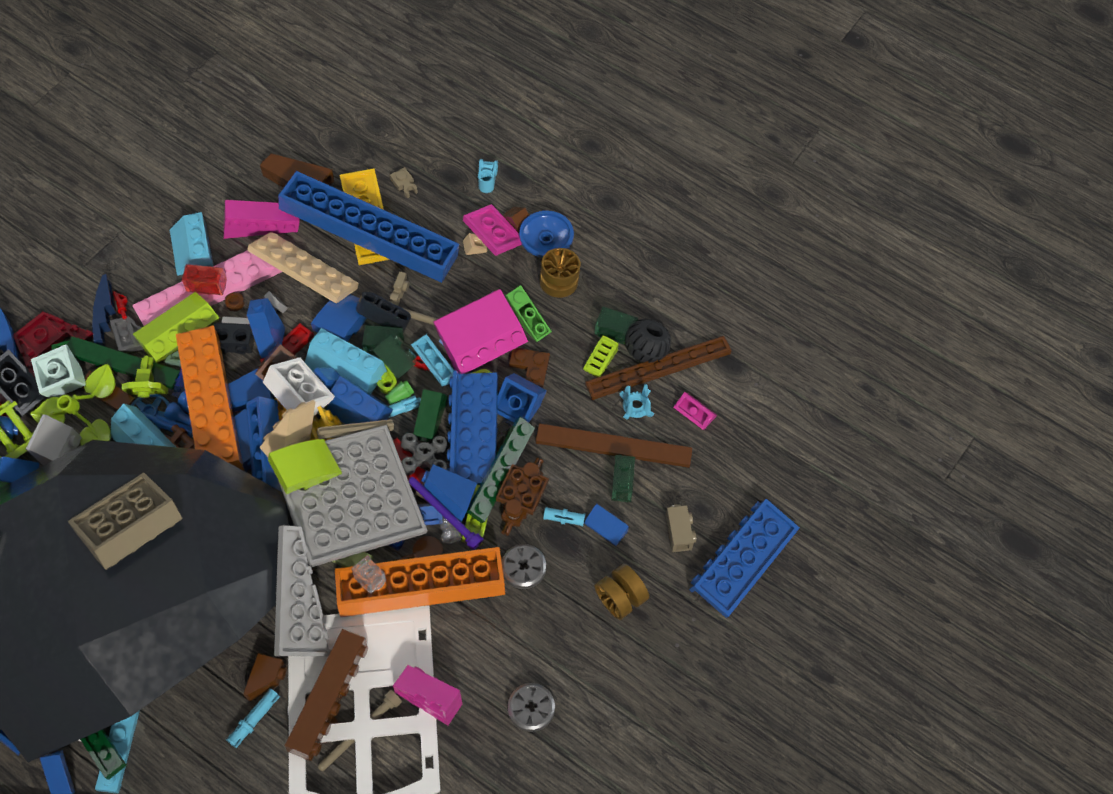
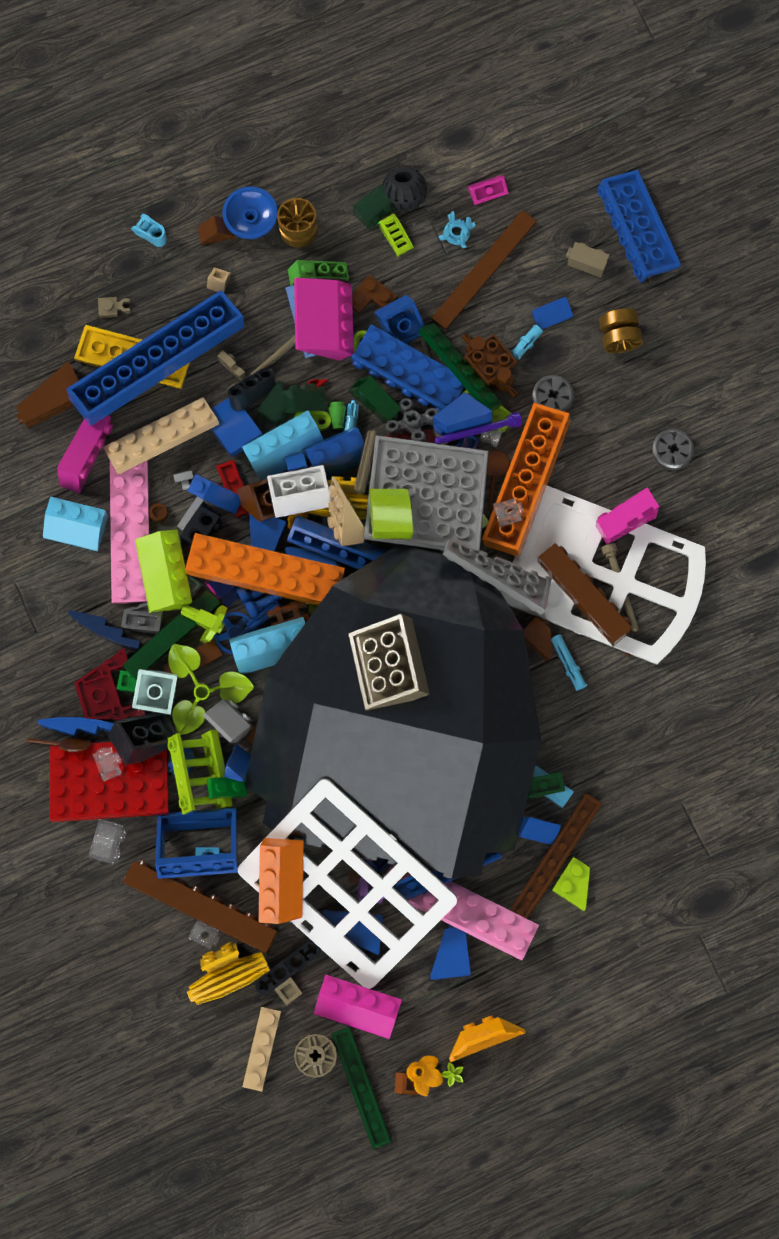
camera: 60 degrees left, 15 degrees up
red hand [113,291,128,319] -> none
clear red brick [182,264,227,295] -> none
medium azure slope [411,334,453,386] -> none
dark pink plate [463,204,522,256] -> none
reddish brown tile [585,336,732,400] -> none
clear green brick [611,455,635,502] -> none

